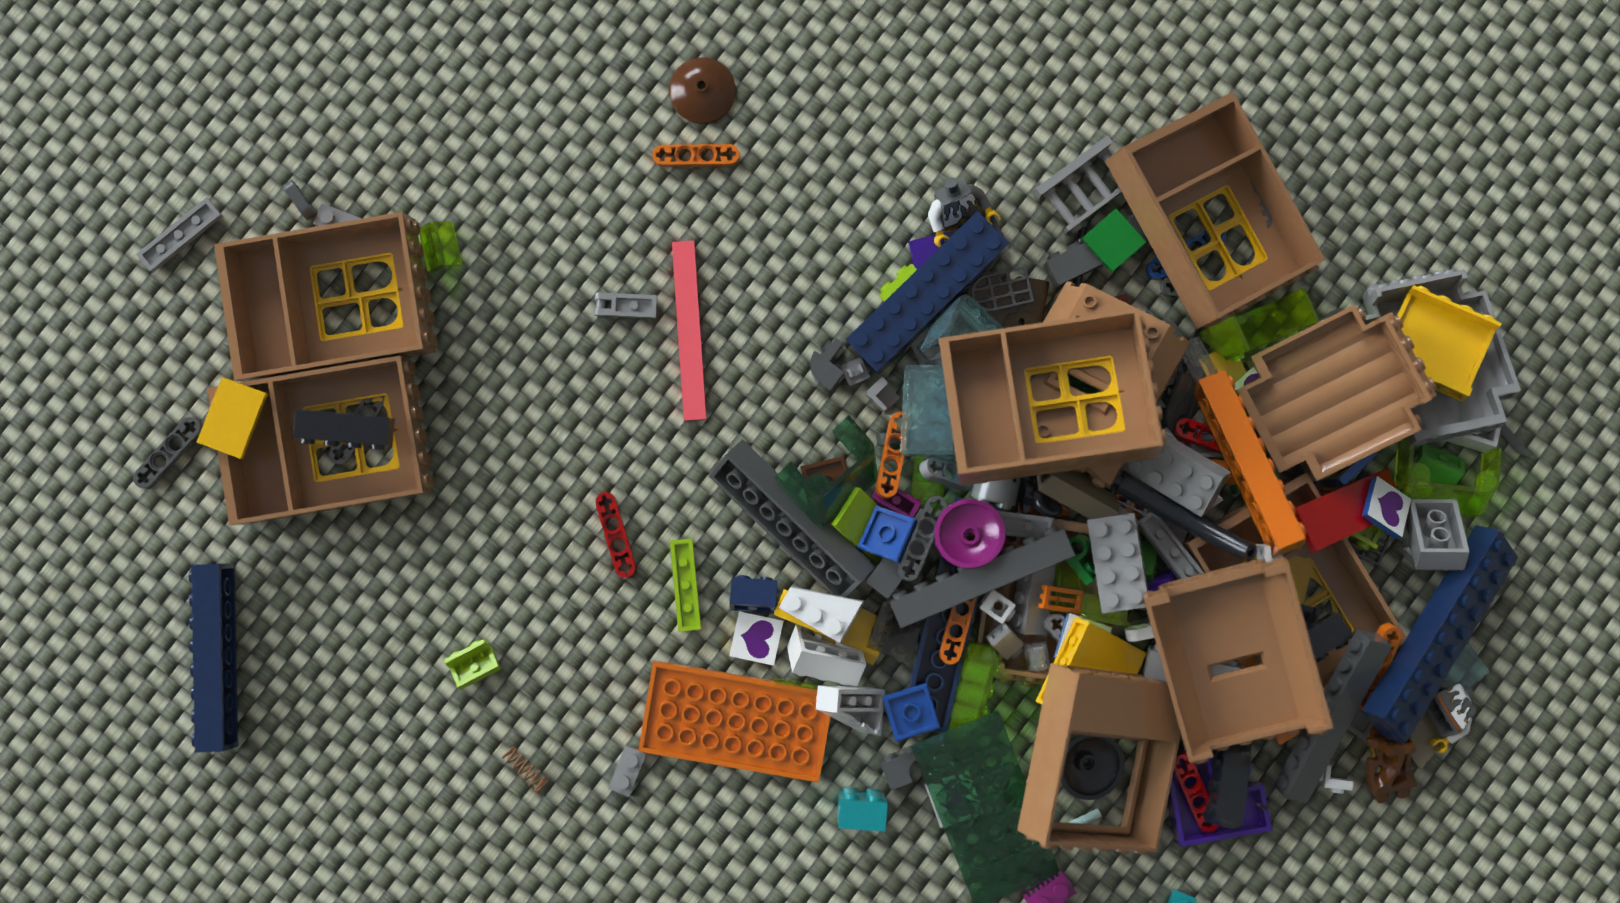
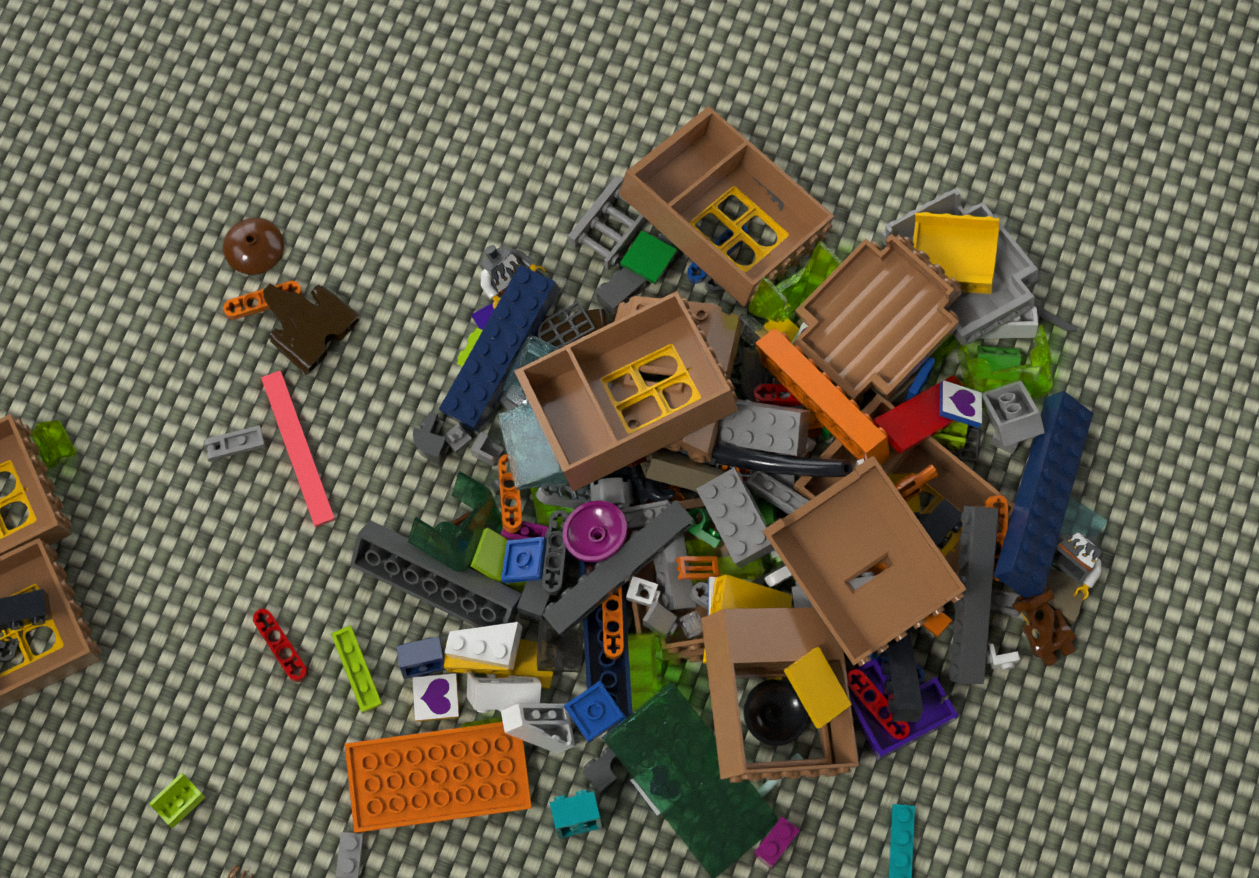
camera: 10 degrees left, 15 degrees down
none -> dark brown rock [263,283,361,375]
none -> yellow tile [784,647,852,729]
none -> orange arm [894,465,938,502]

